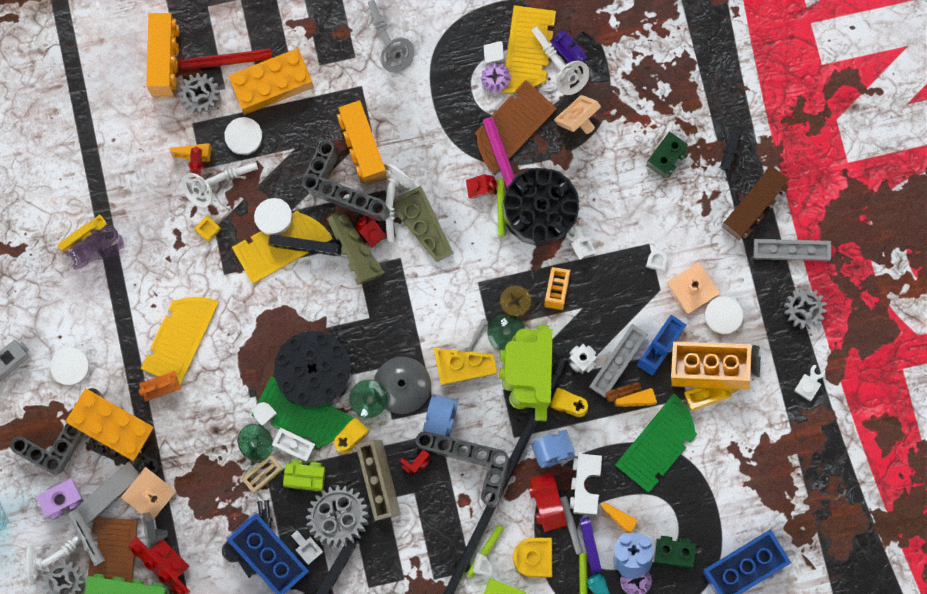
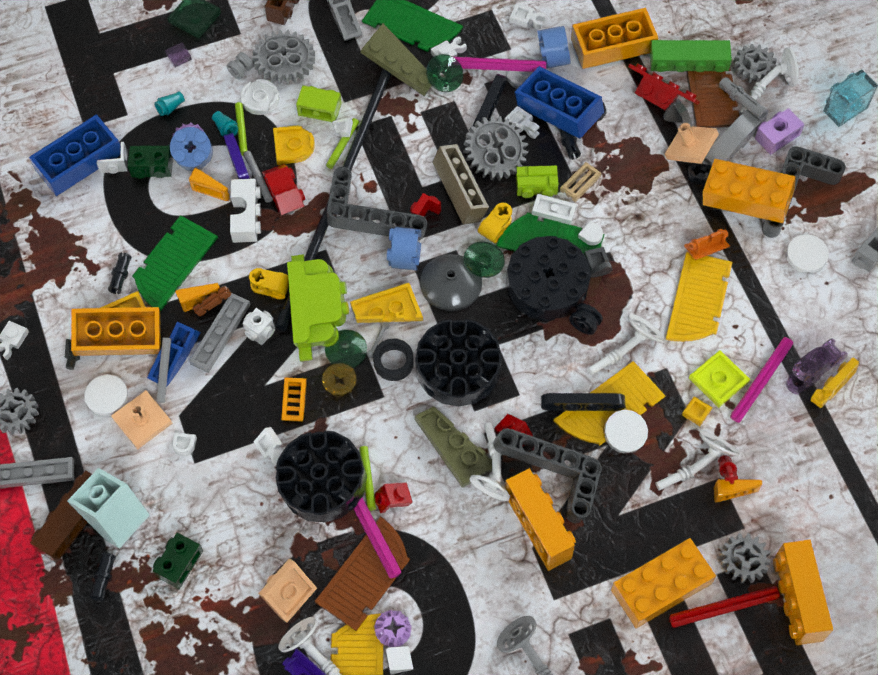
camera: 170 degrees right, 15 degrees down
white tile [225,117,262,155] -> none
clear green dish [237,424,273,462] -> none
olive wing [327,211,384,285] -> none
medium blue brick [531,430,576,468] -> none
none -> light aqua slope [68,468,149,549]
none -> white bracket [97,142,128,174]
none -> black pin [108,253,132,294]
none -> light grey bar [156,338,171,403]
none -> black tyre [373,338,414,381]
none -> black brick [415,319,502,407]
none -> black wheel [569,303,603,335]
none -> dark grey tile [583,247,613,277]
none -> white dish [587,314,664,375]
none -> neon yellow tile [689,350,750,408]
none -> dark pink axle [730,337,793,423]

